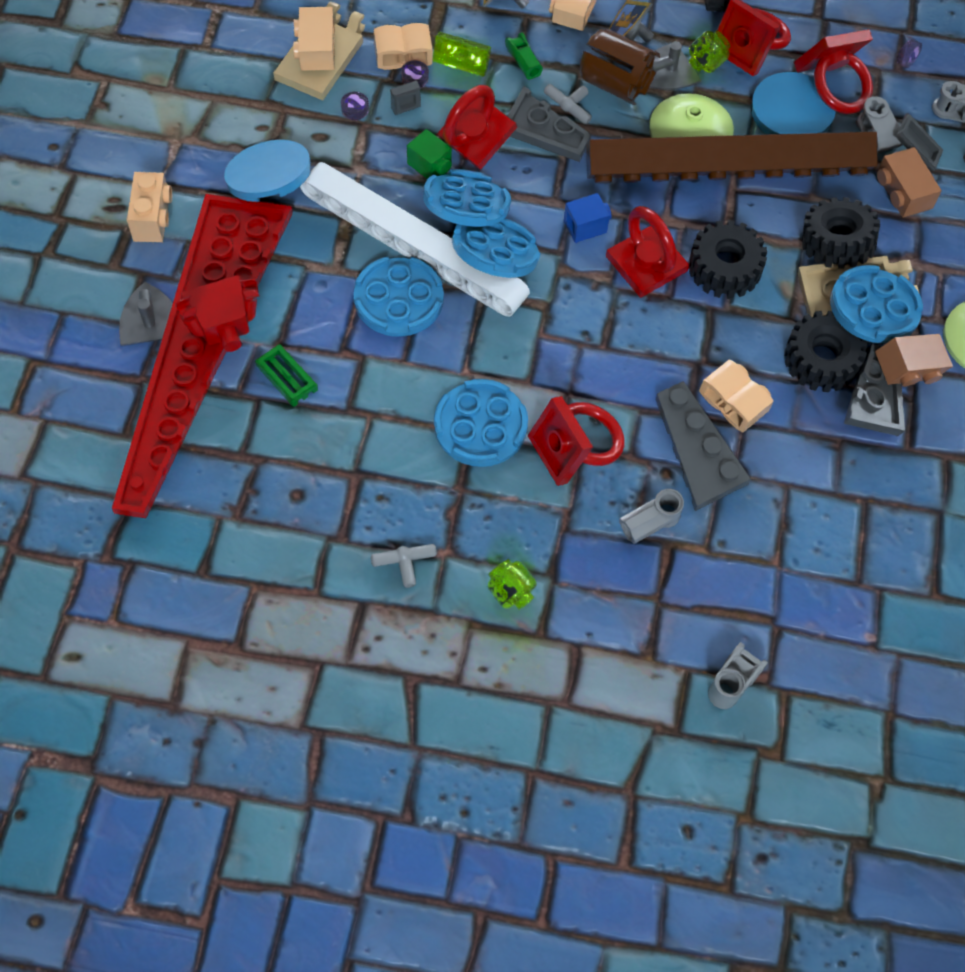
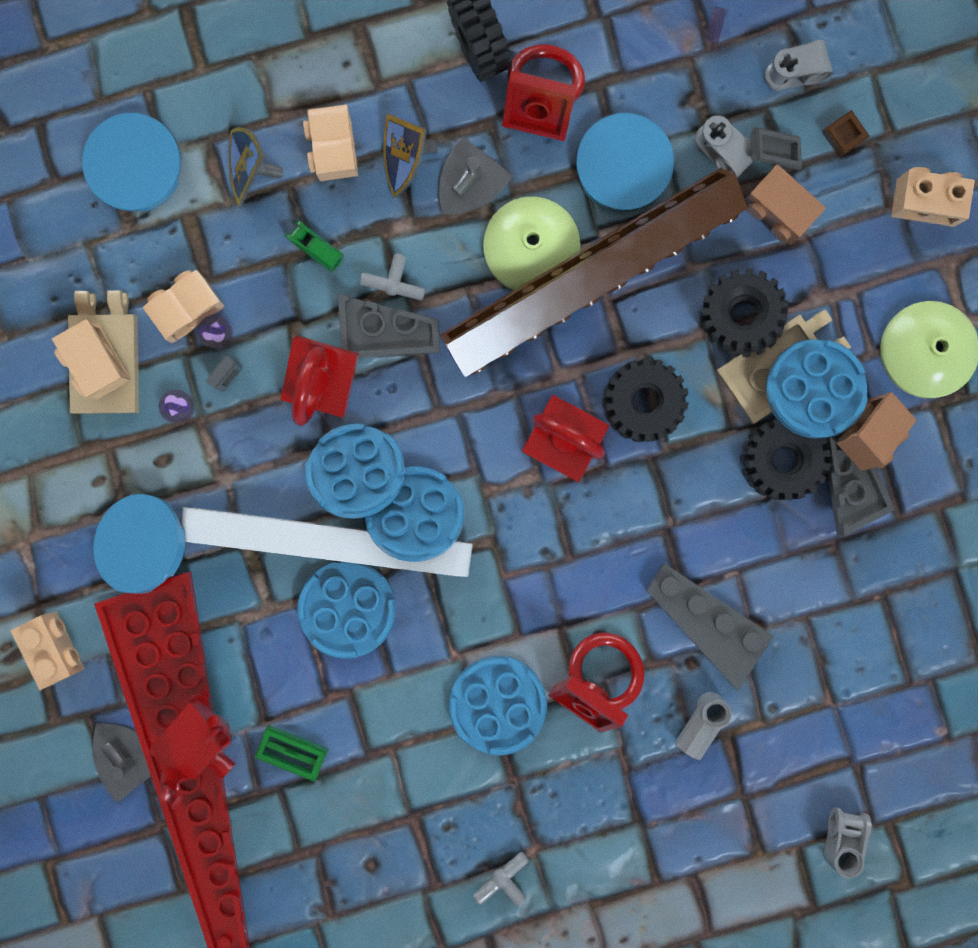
camera: 30 degrees left, 25 degrees up
green brick [406,129,452,179] -> none
clear neon green tile [432,31,492,77] -> none
clear neon green head [487,559,537,610] -> none
blue brick [563,193,612,243] -> none
reddish brown cylinder [579,29,660,105] -> none
clear neon green head [689,30,731,73] -> none
light nougat brick [699,360,774,432] -> none
red tile [794,29,873,114] -> none

